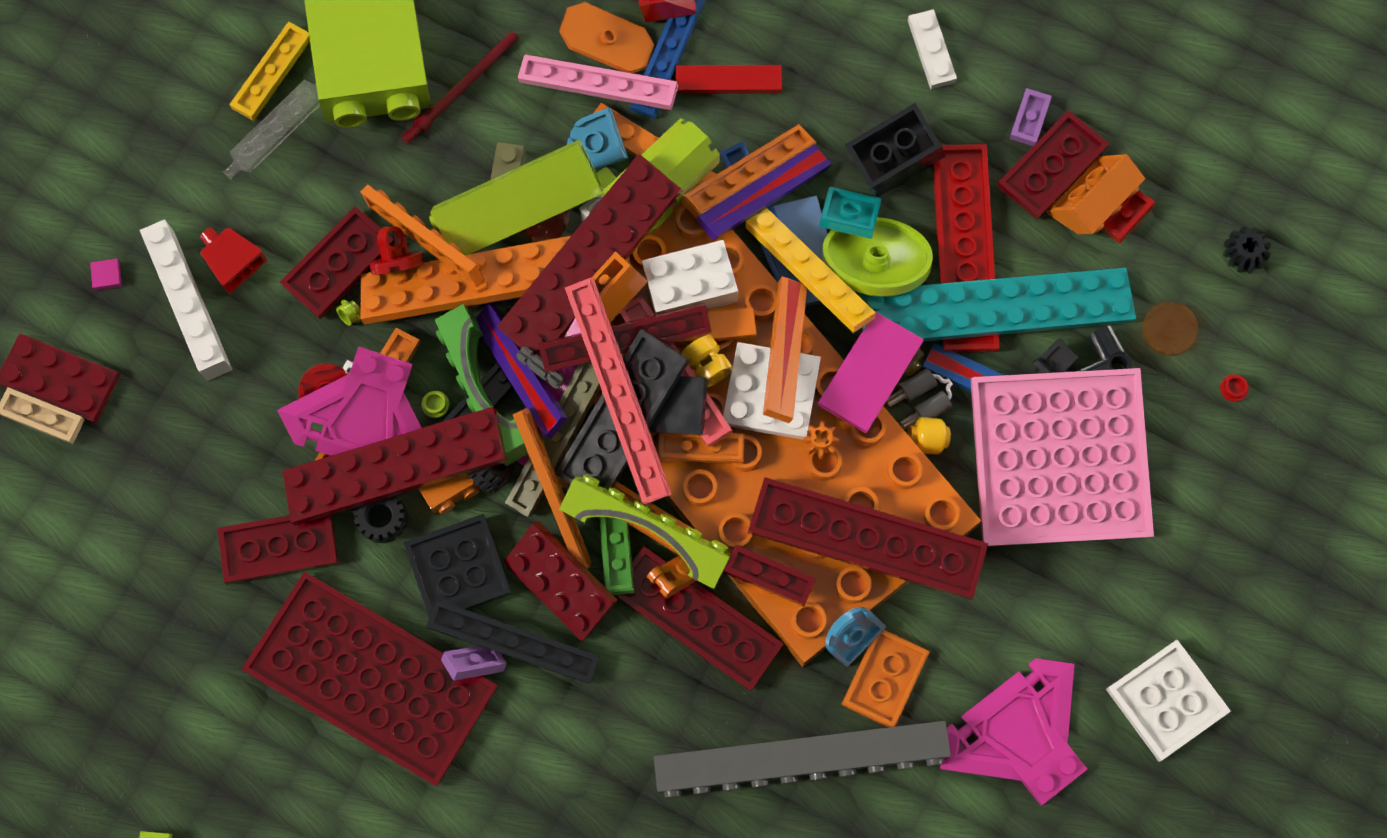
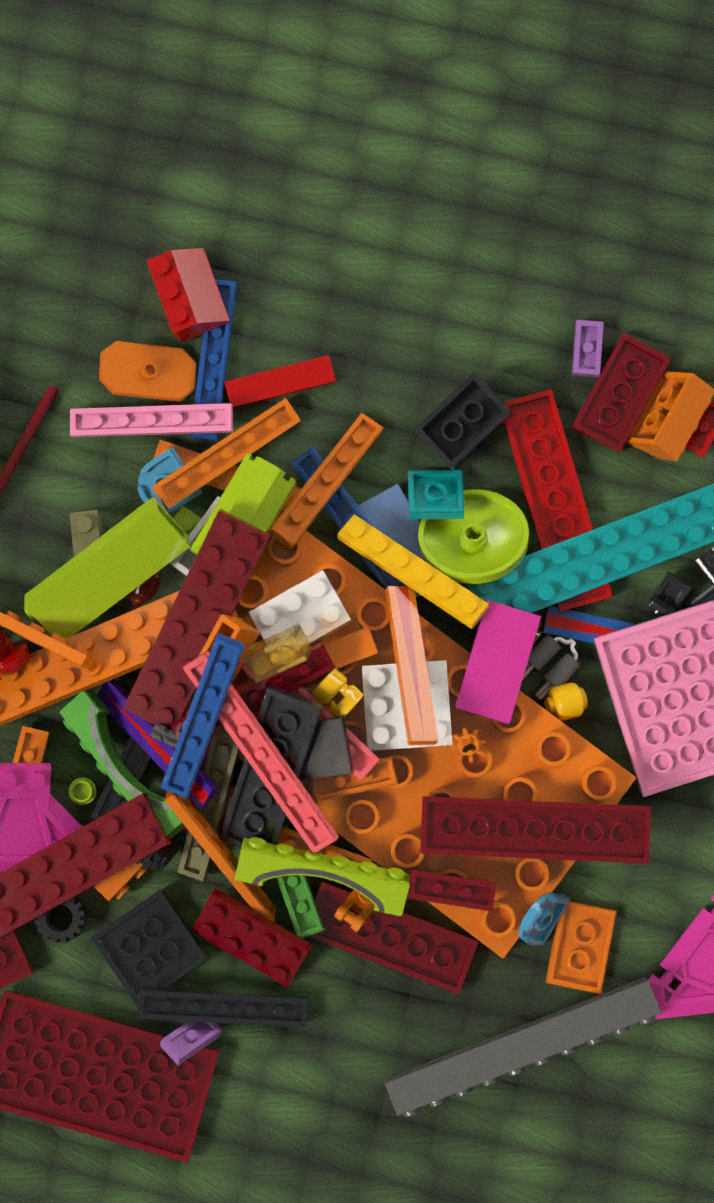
camera: 15 degrees left, 10 degrees up
dark purple tile [696,145,832,241] -> none
white plate [908,9,957,89] -> none
none -> orange plate [151,398,301,510]
none -> blue tile [161,633,246,799]
none -> clear yellow brick [243,624,312,683]

